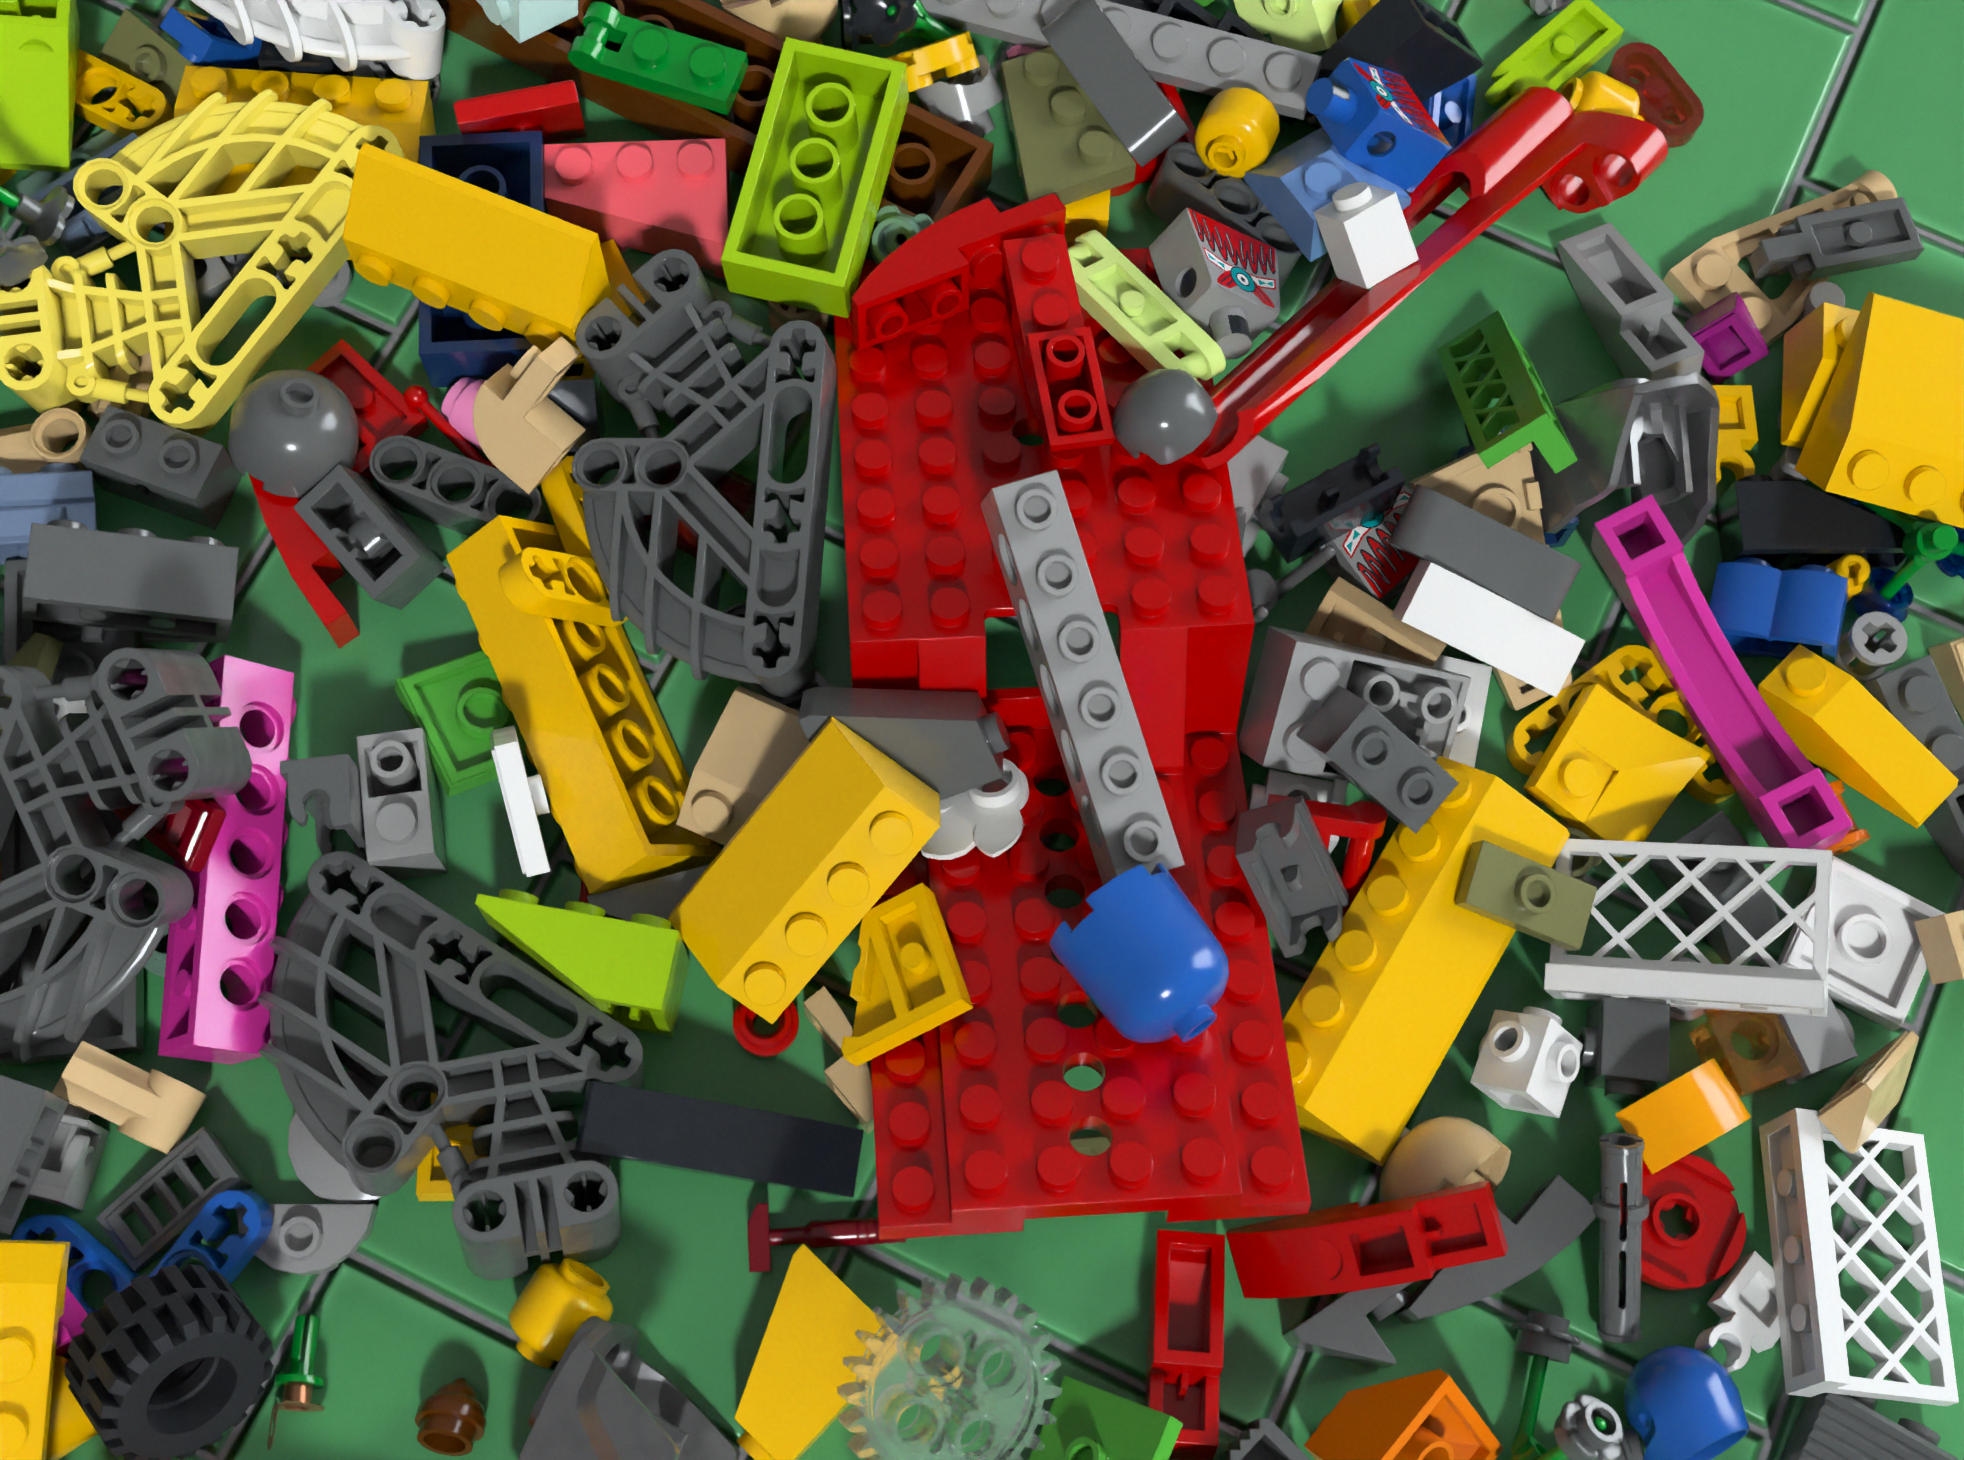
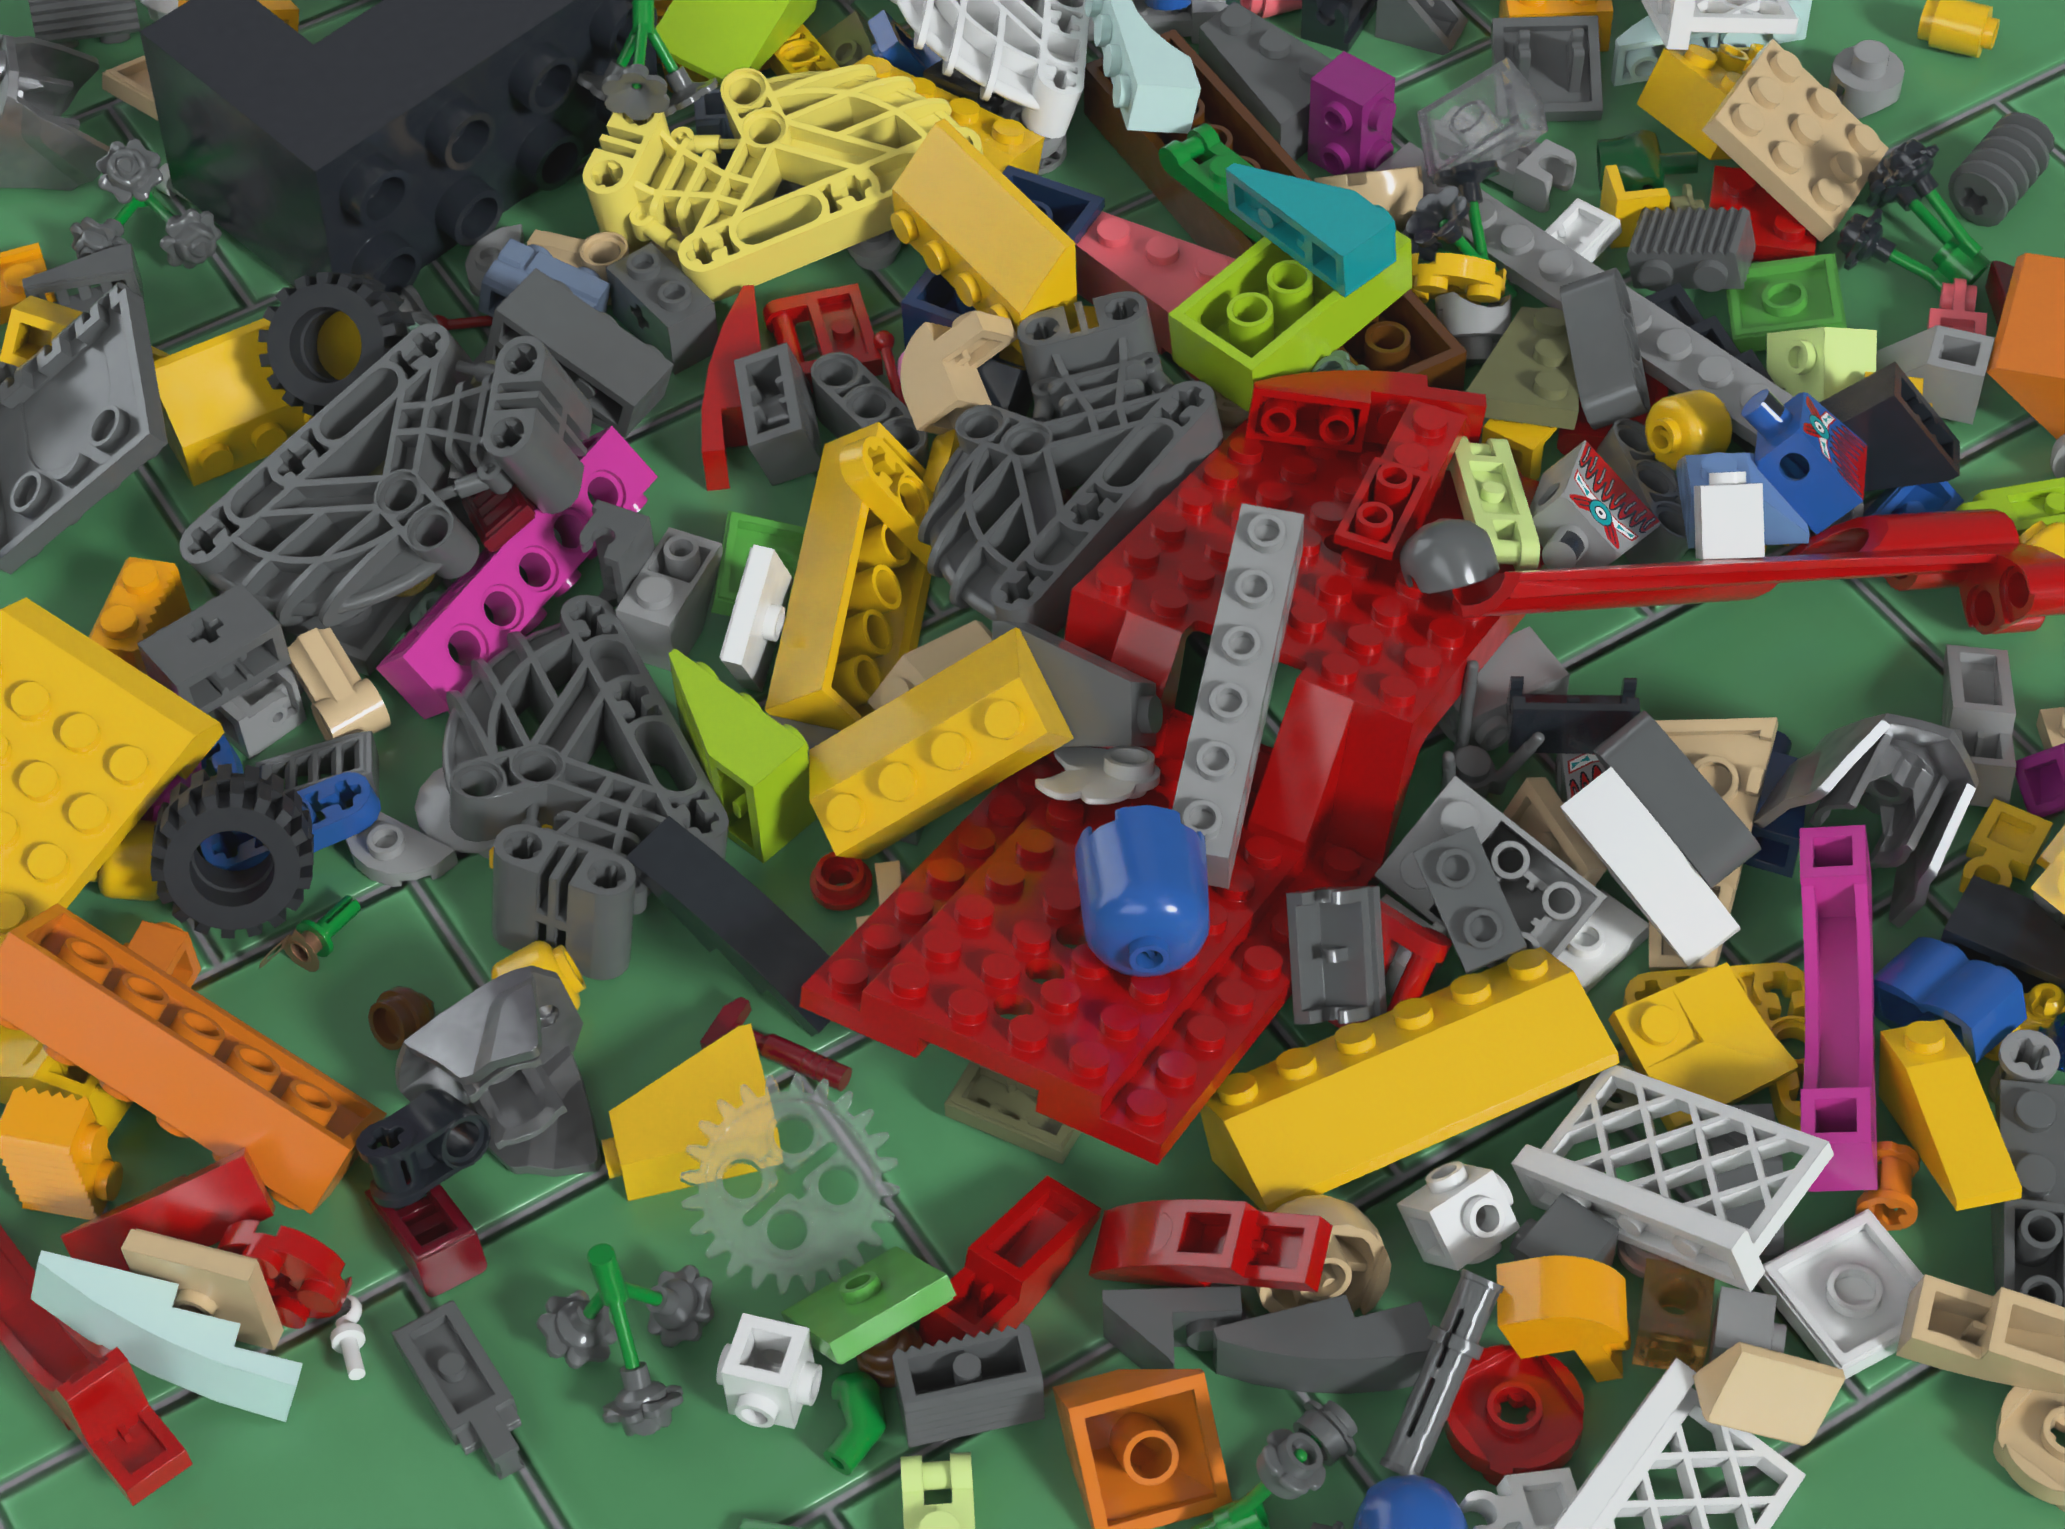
camera: 40 degrees right, 20 degrees down
dark grey cylinder [228,368,359,498] -> none
red plate [453,80,587,145] -> none
yellow wing [841,883,973,1067] -> none
bright green fence [1436,310,1578,474] -> none
olive plate [1455,840,1597,951] -> none
none -> teal slope [1226,163,1396,297]

